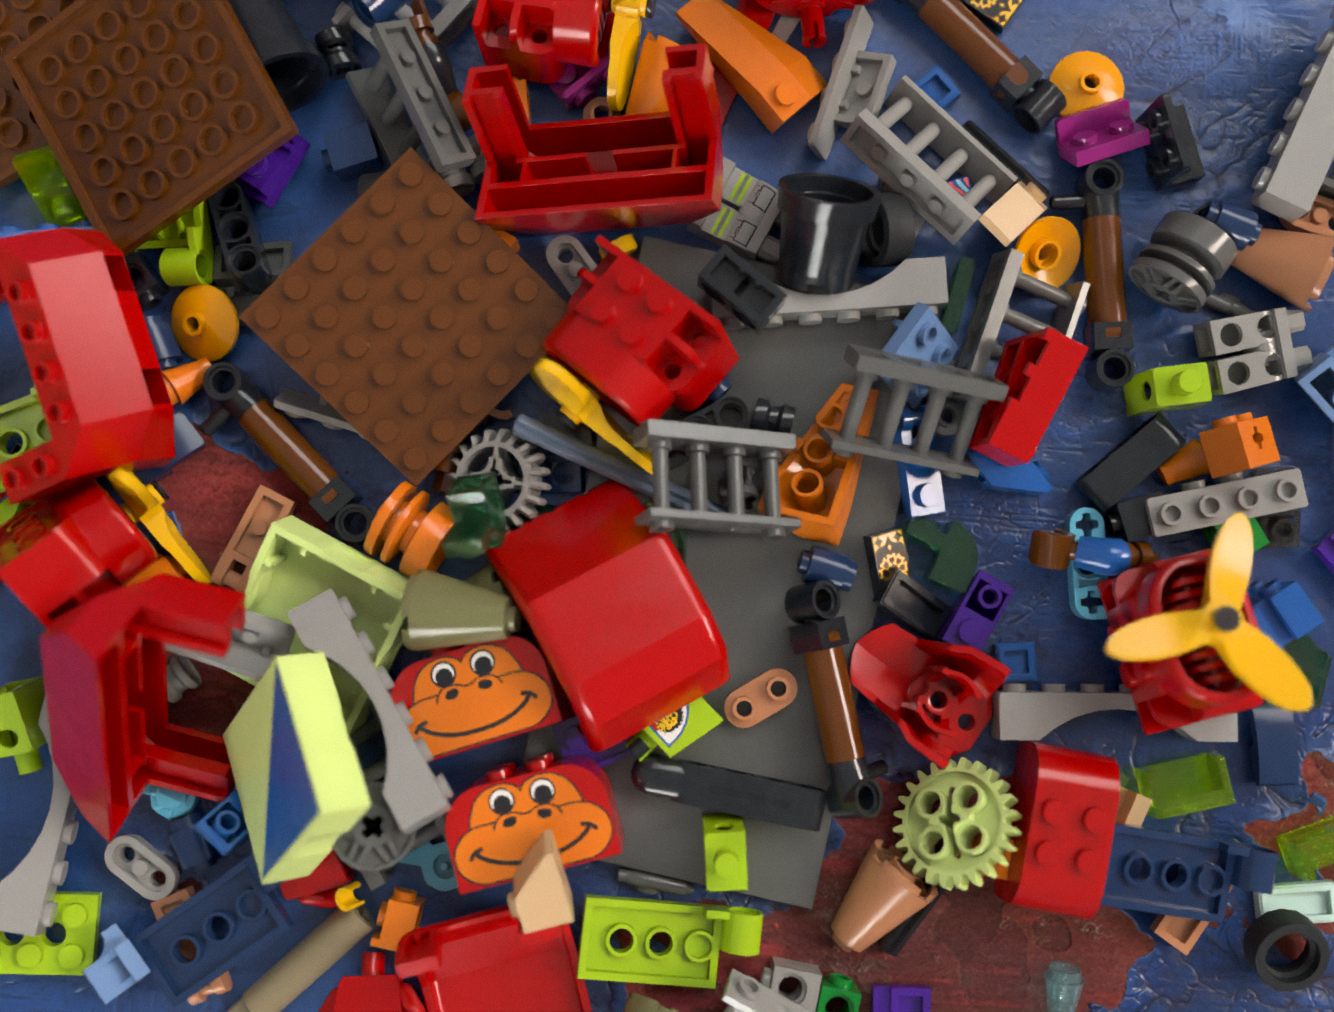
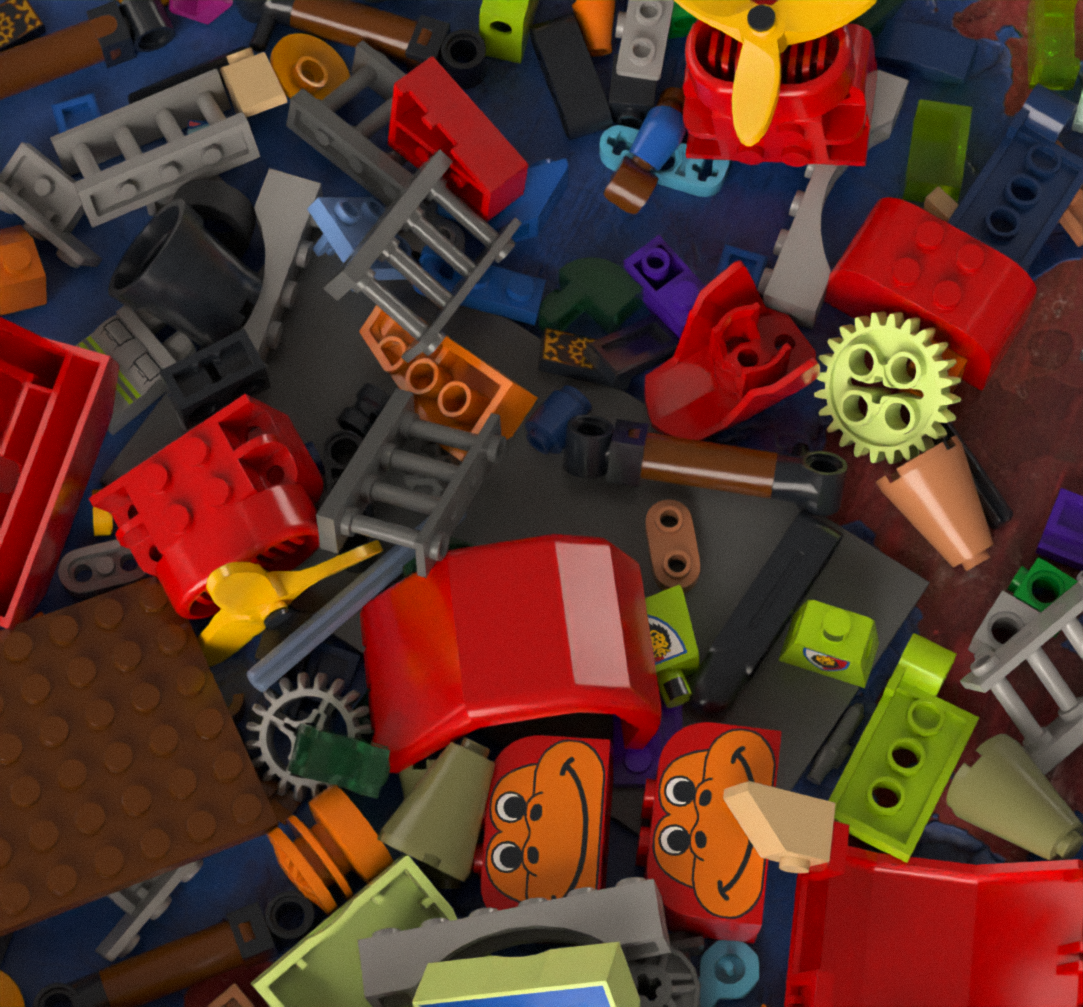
camera: 65 degrees left, 15 degrees down
clear green tile [939,256,976,337] -> none

